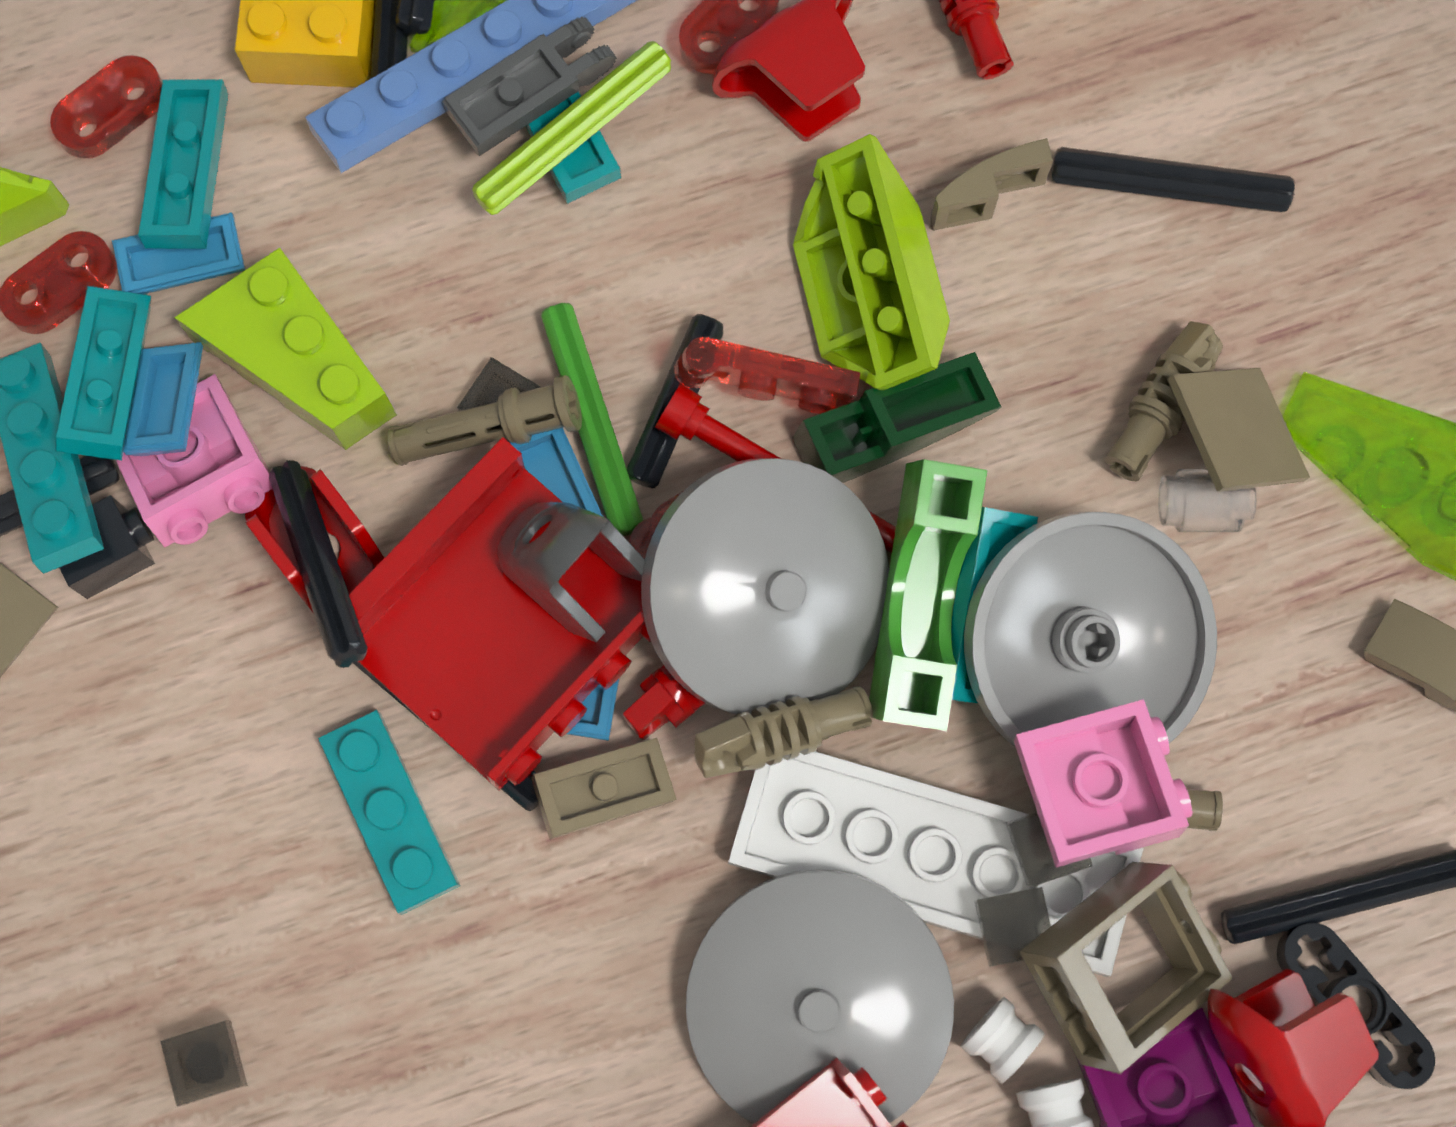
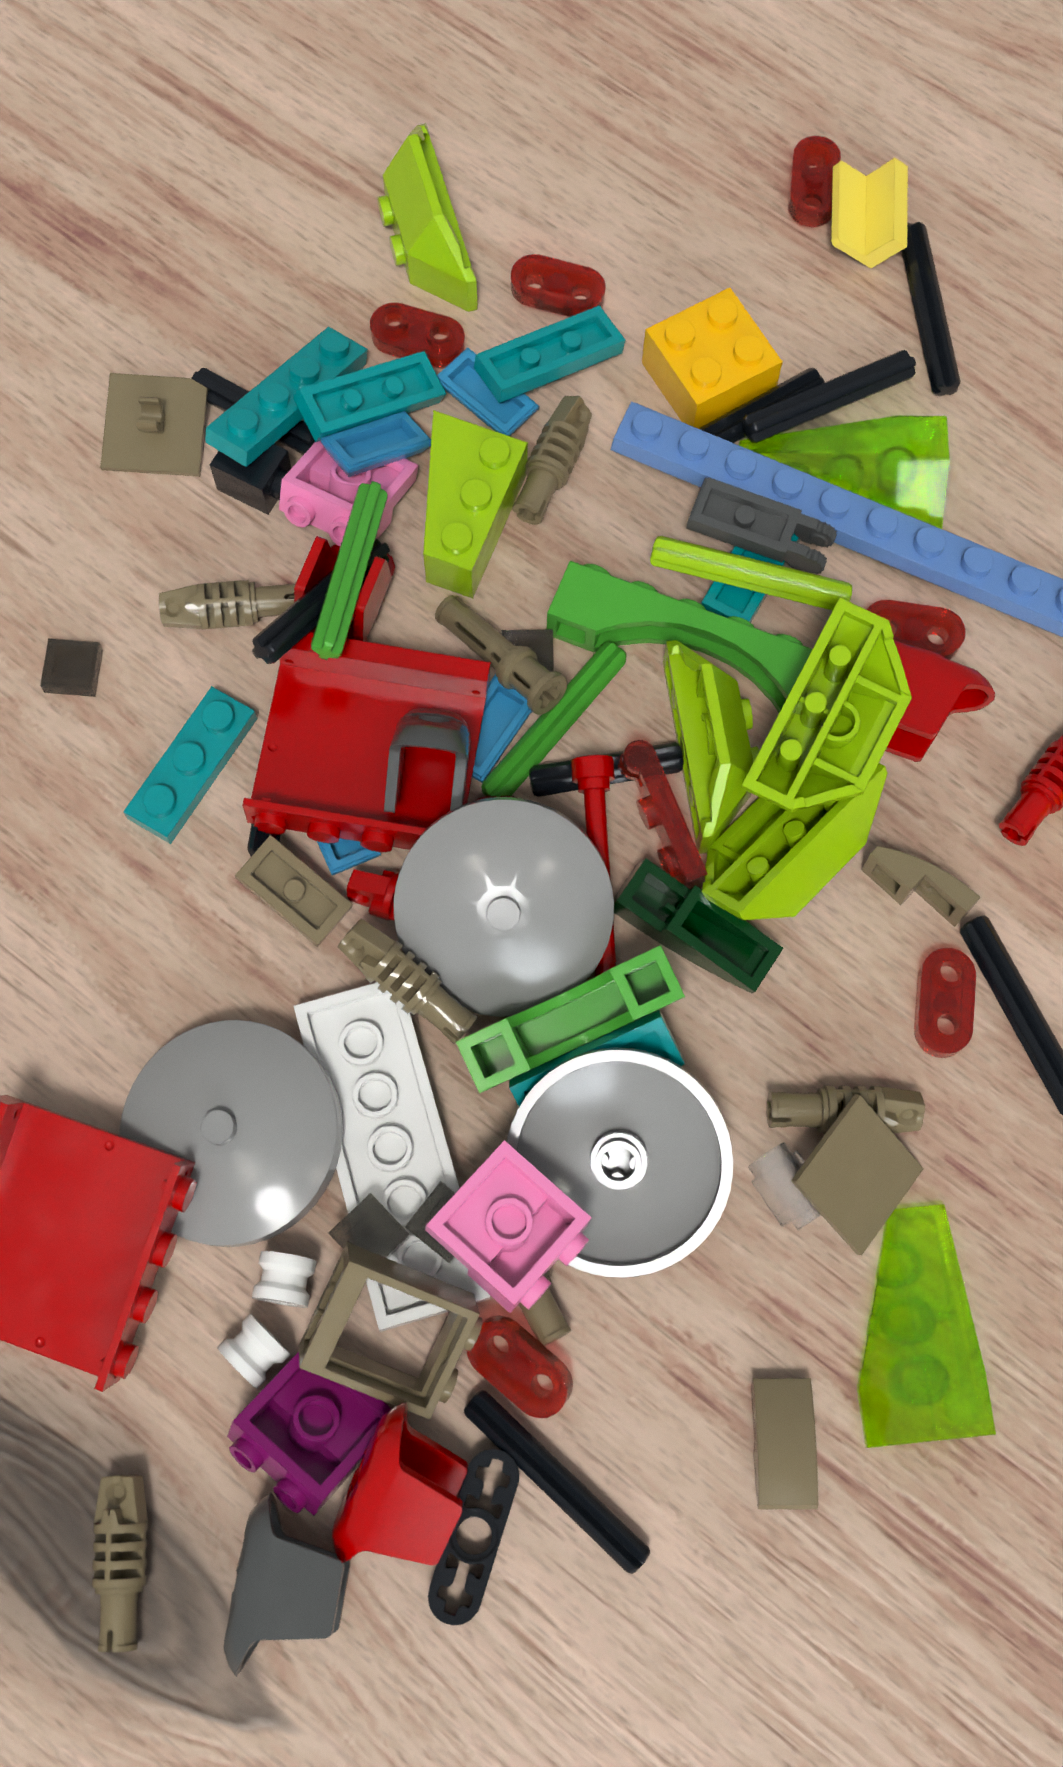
camera: 55 degrees right, 5 degrees down
none -> clear smoke tile [40,639,103,697]
none -> dark tan hinge [159,580,295,630]
none -> bright green axle [311,481,388,660]
none -> clear red plate [467,1315,573,1418]
none -> dark tan hinge [512,396,592,525]
none -> bright green arch [546,561,812,713]
none -> lime wedge [663,640,759,854]
none -> lime wedge [741,598,912,812]
none -> clear red plate [914,948,976,1058]

